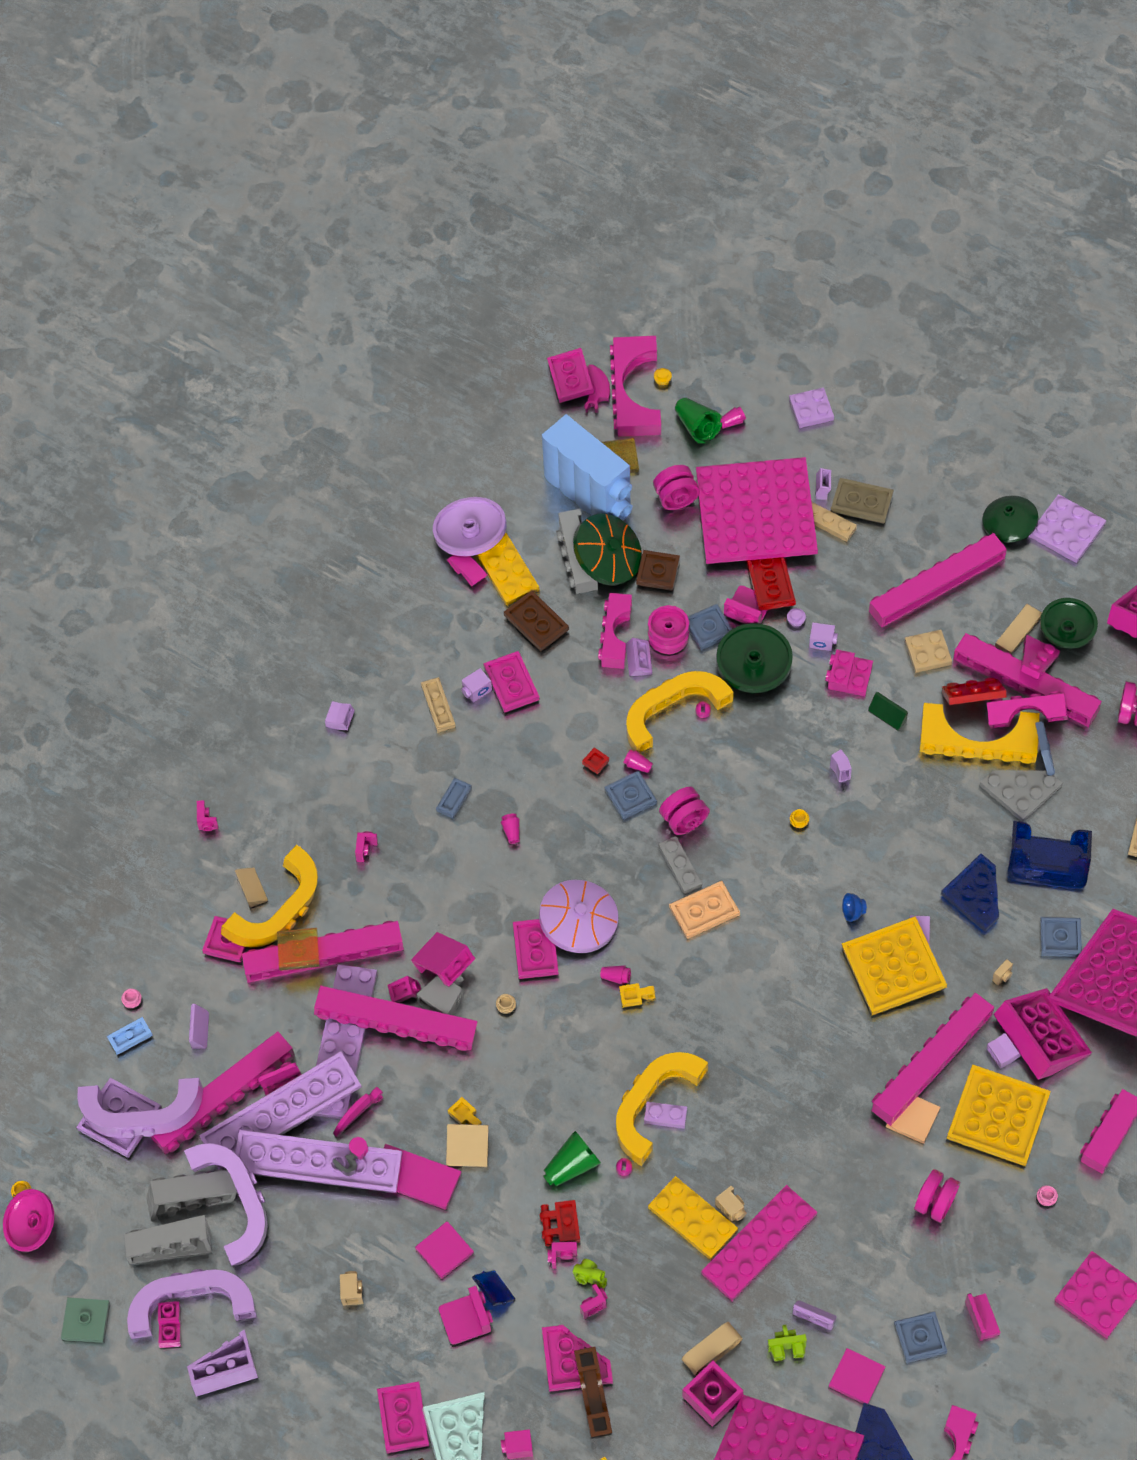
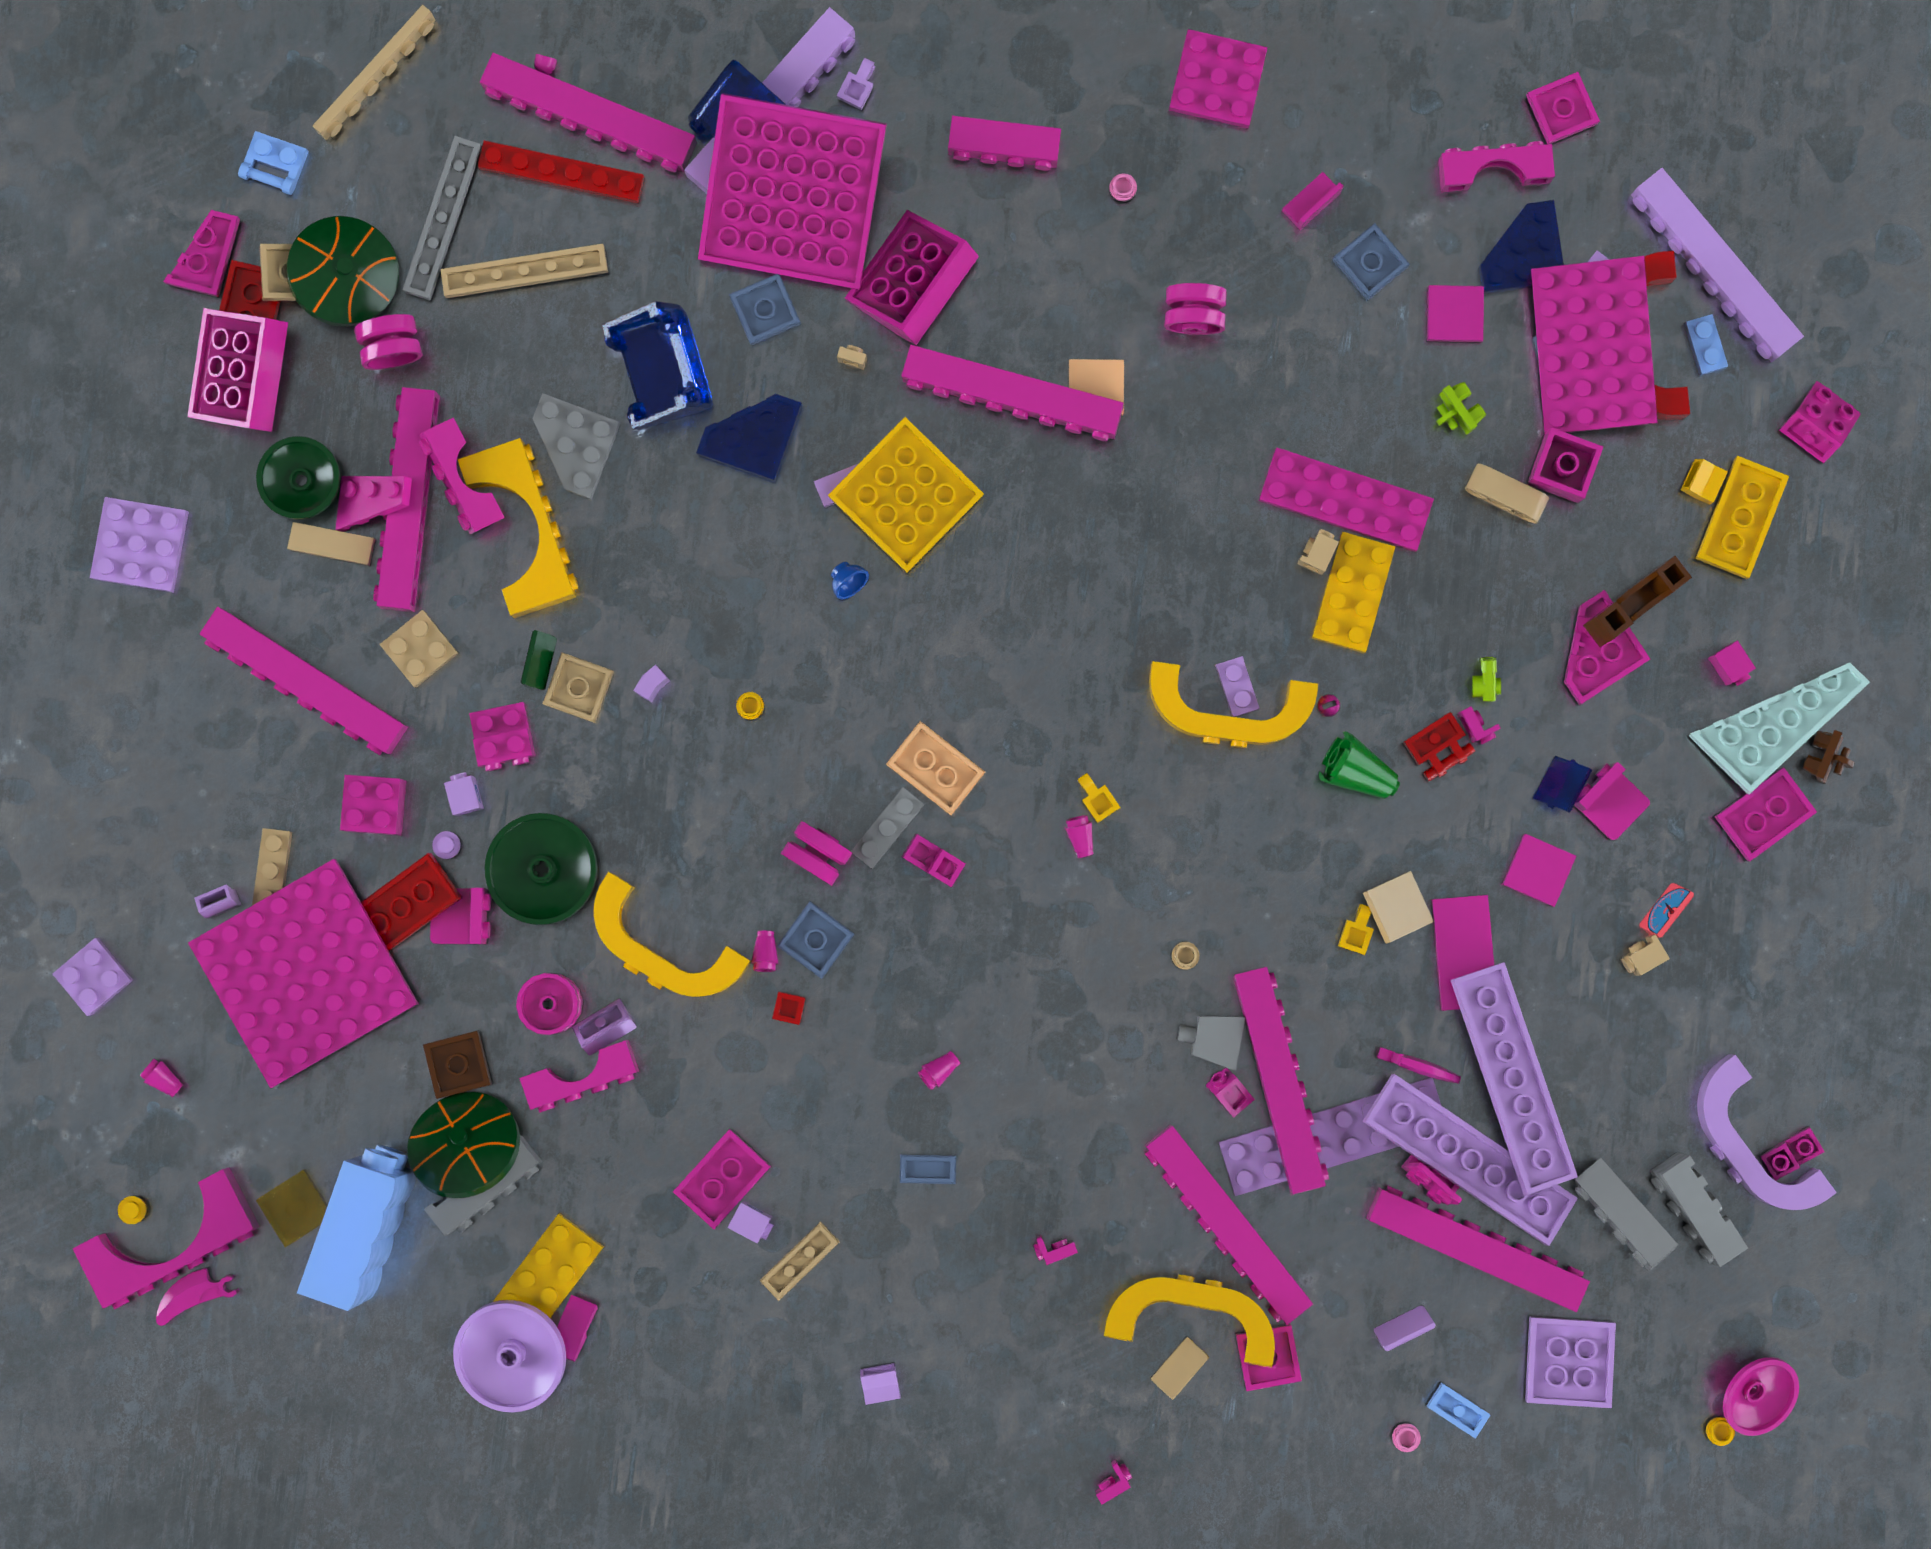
camera: 115 degrees left, 25 degrees up
sand green plate [61,1297,110,1343] -> none
lavender arch [77,1078,203,1138] -> none
lavender arch [184,1144,268,1267] -> none
lavender wedge [187,1330,258,1397] -> none
plate [277,928,320,971] -> none
leg [333,1137,368,1176] -> none
dark pink panel [411,932,475,987] -> none
reddish brown plate [504,590,569,651] -> none
dark pink plate [513,919,559,979] -> none
lavender dish [539,880,618,953] -> none
dark pink plate [547,348,594,403] -> none
dark pink bracket [580,1283,608,1320] -> none
dark pink wheel [653,465,700,510] -> none
green cone [675,398,722,444] -> none
sand blue tile [688,604,732,650] -> none
dark pink hinge [695,702,711,718] -> none
lavender slope [792,1300,837,1330] -> none
dark tan plate [831,478,894,524] -> none
red plate [942,678,1007,705] -> none
yellow plate [947,1064,1051,1166] -> none
dark green dish [982,495,1039,542] -> none
lavender piece [986,1033,1021,1069] -> none
sand blue tile [1035,721,1055,776] -> none
none -> dark pink brick [340,775,407,836]
none -> tan tile [543,652,614,723]
none -> dark pink slope [901,833,966,887]
none -> slope [1639,883,1694,938]

